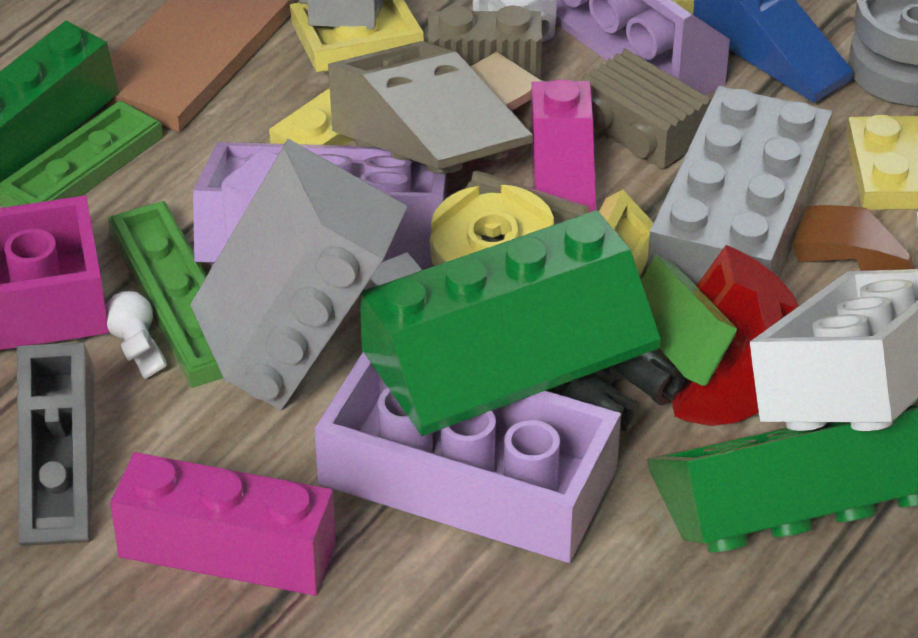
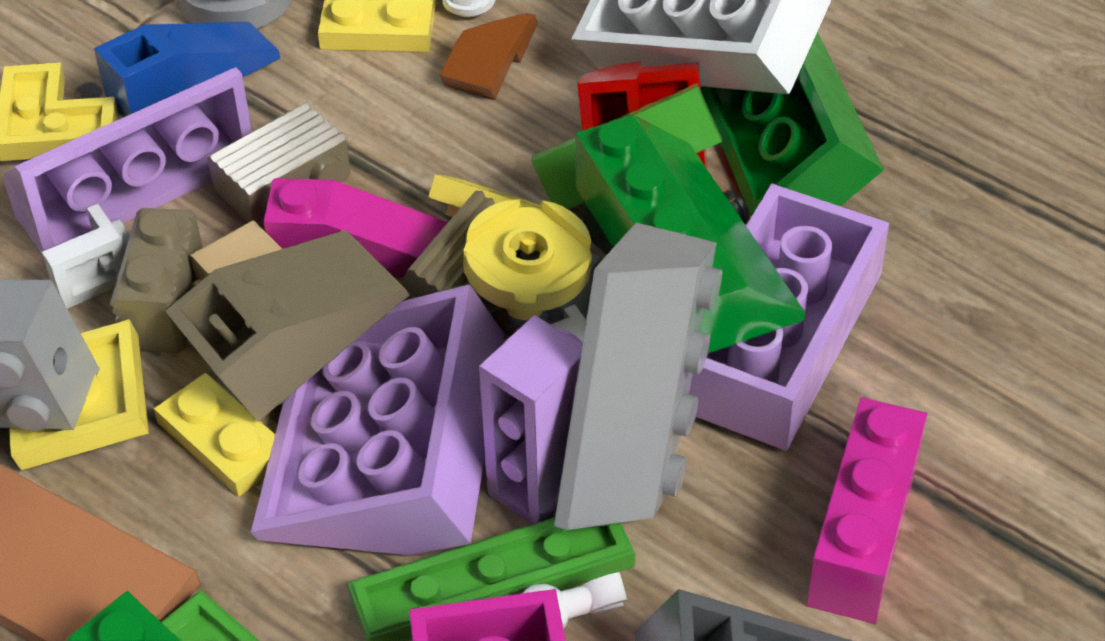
camera: 85 degrees left, 5 degrees up
light grey brick [647,85,833,285] -> none

